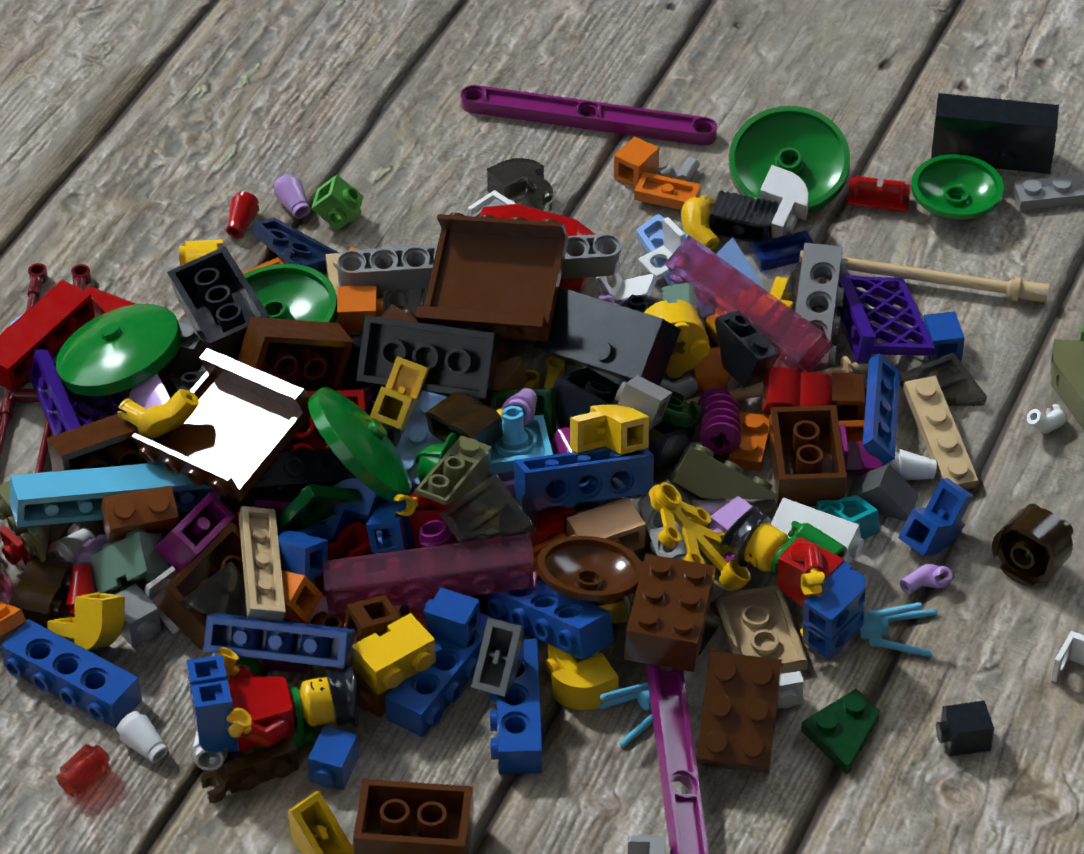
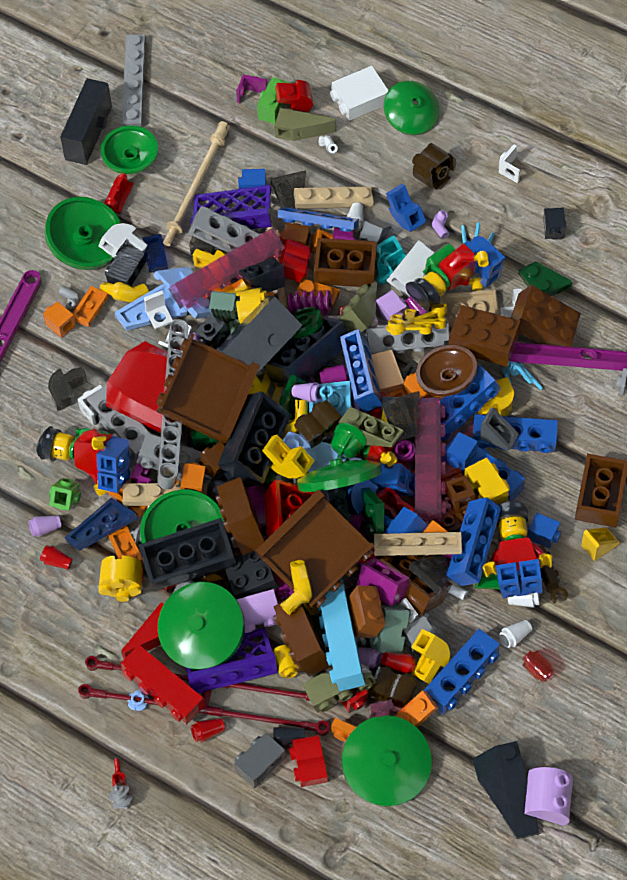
camera: 80 degrees left, 15 degrees up
yellow brick [570,405,649,455] -> none
light grey brick [615,375,672,430] -> none
none -> piece [36,426,130,496]

